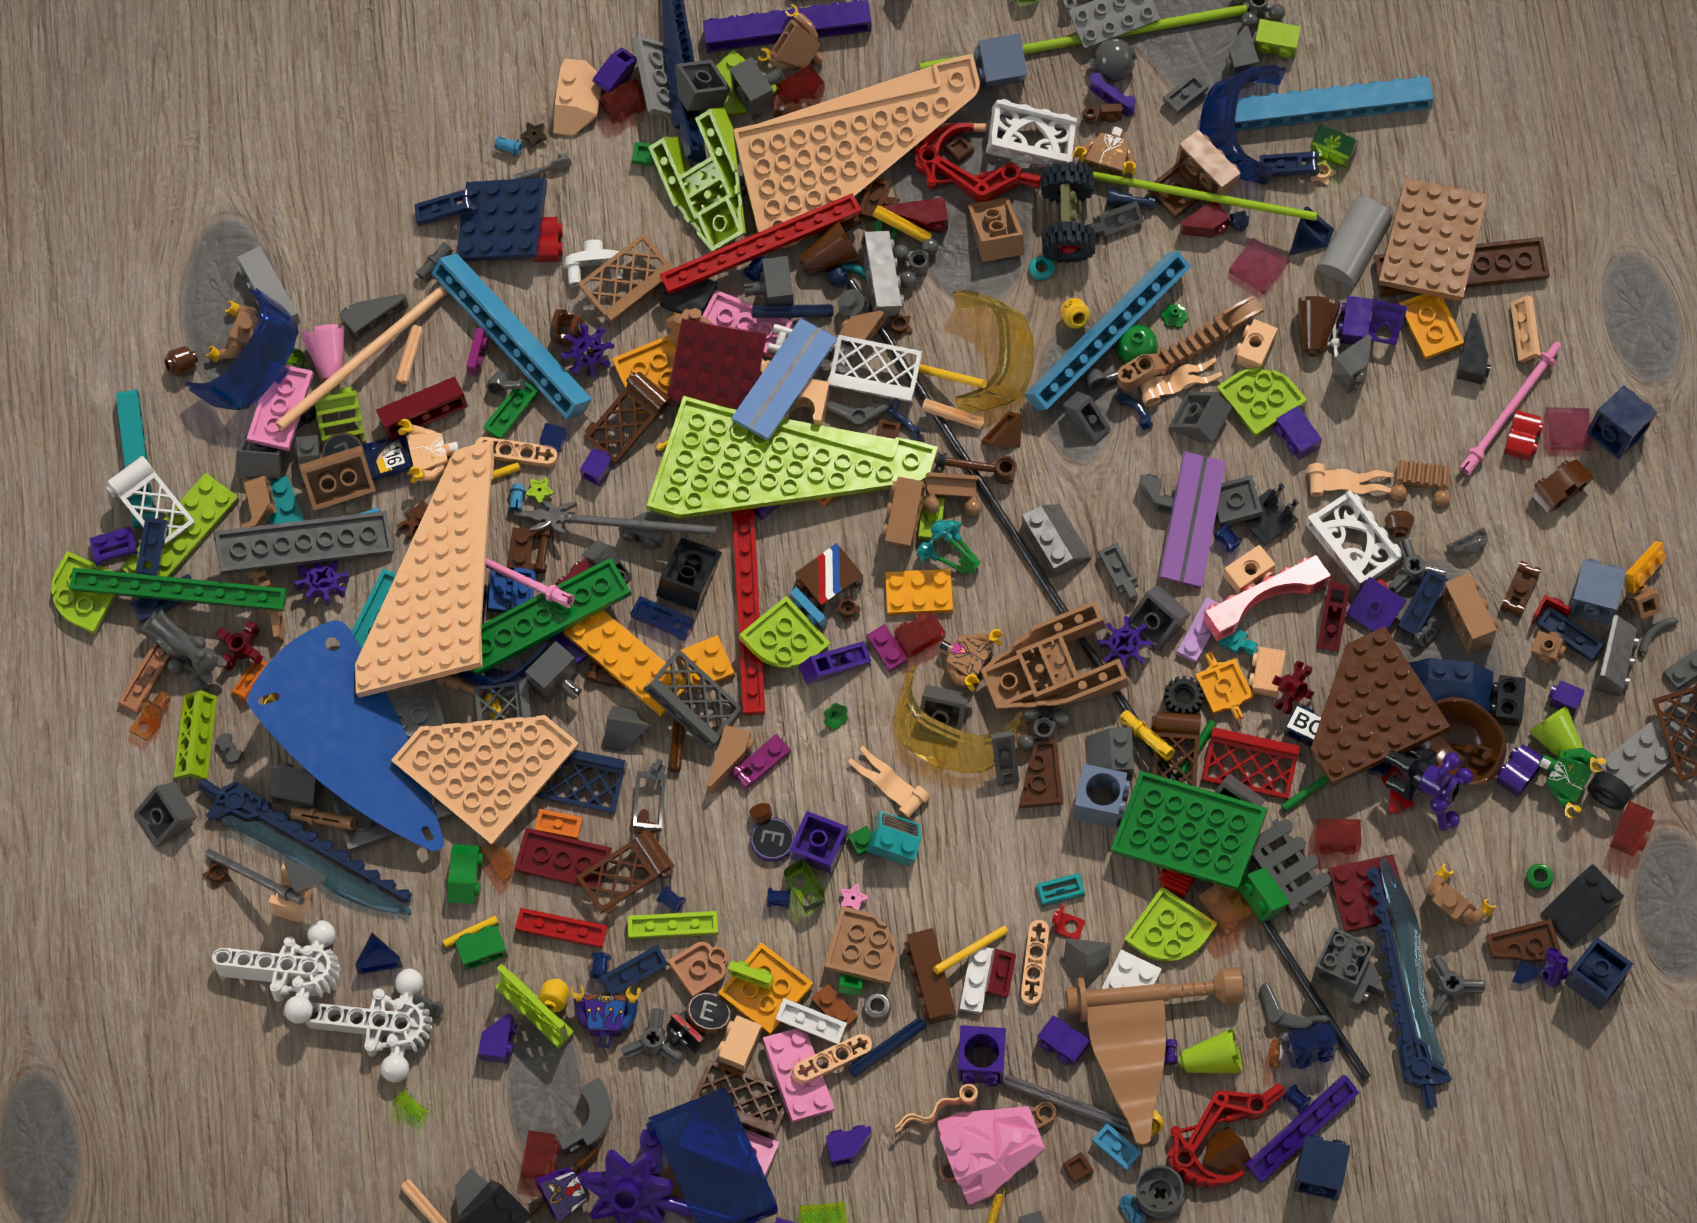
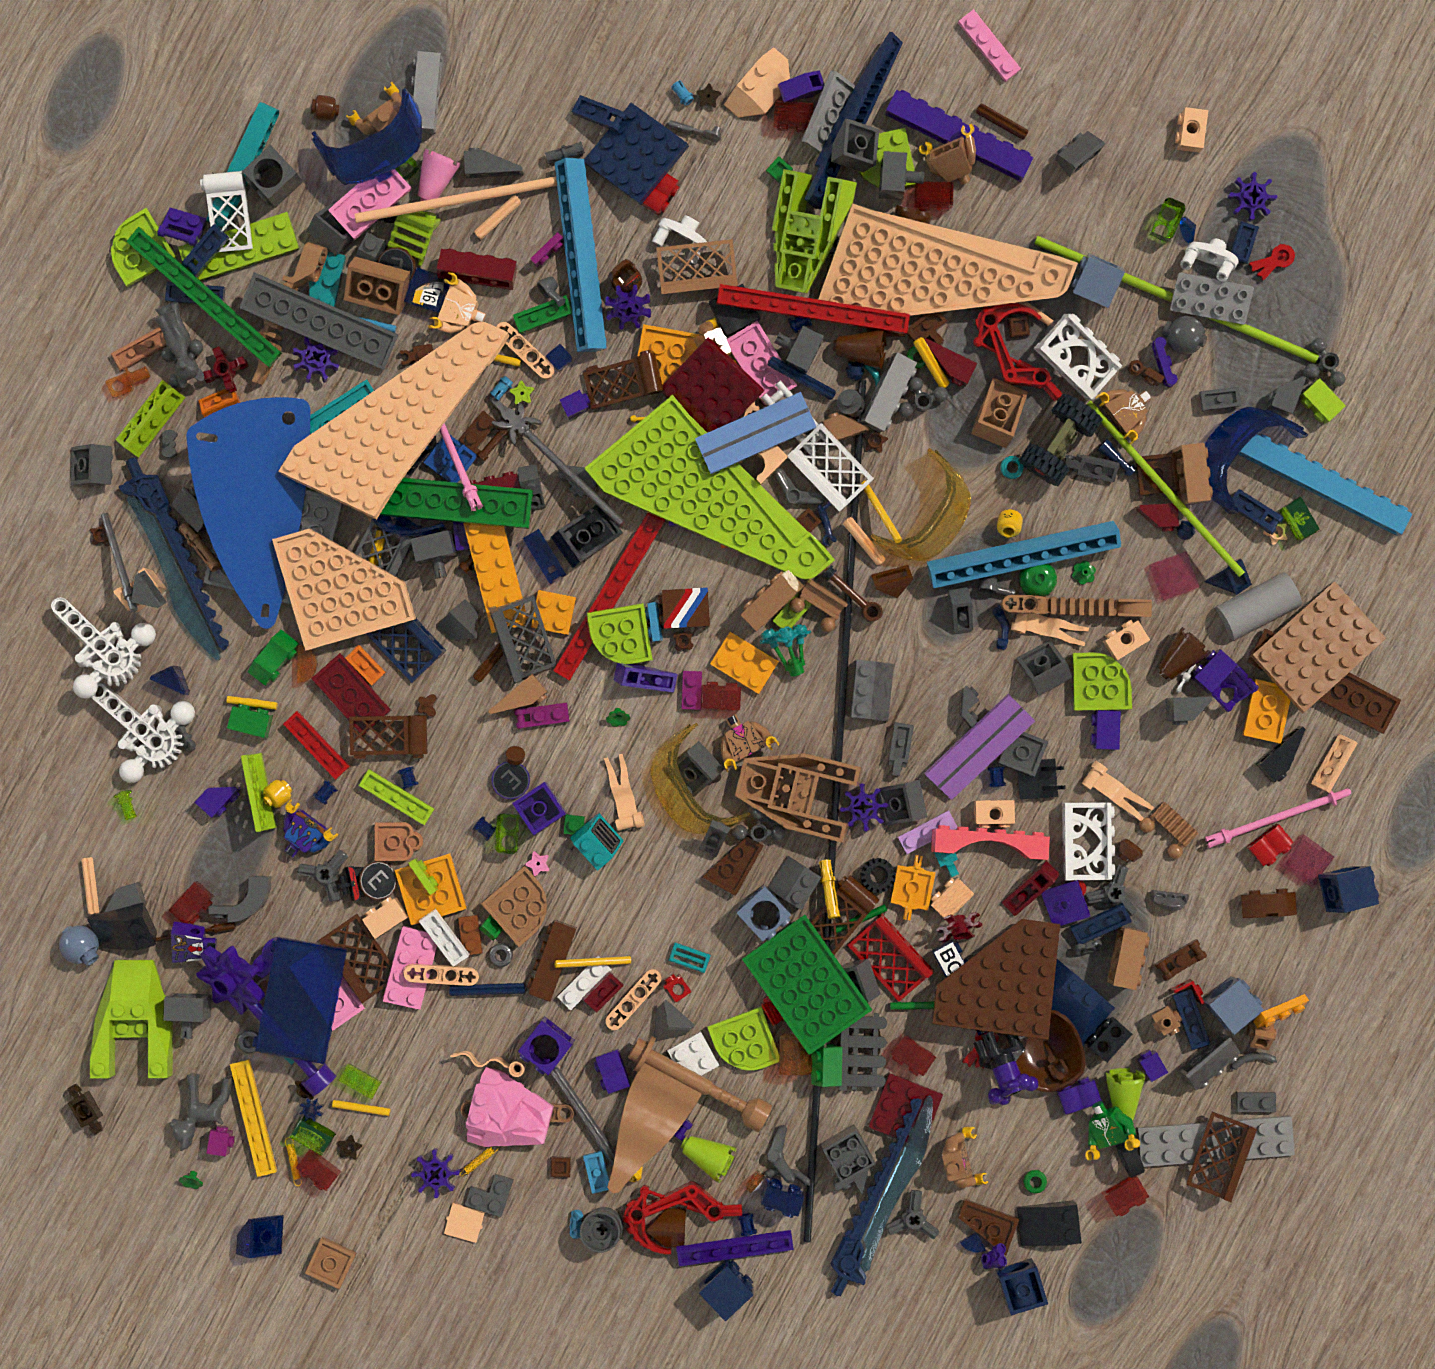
camera: 30 degrees right, 20 degrees up
dark blue plate [599,945,668,995] -> none
dark grey sword [632,759,666,832] -> none
dark purple slope [826,1125,872,1167] -> none
none -> dark grey brick [242,145,303,208]

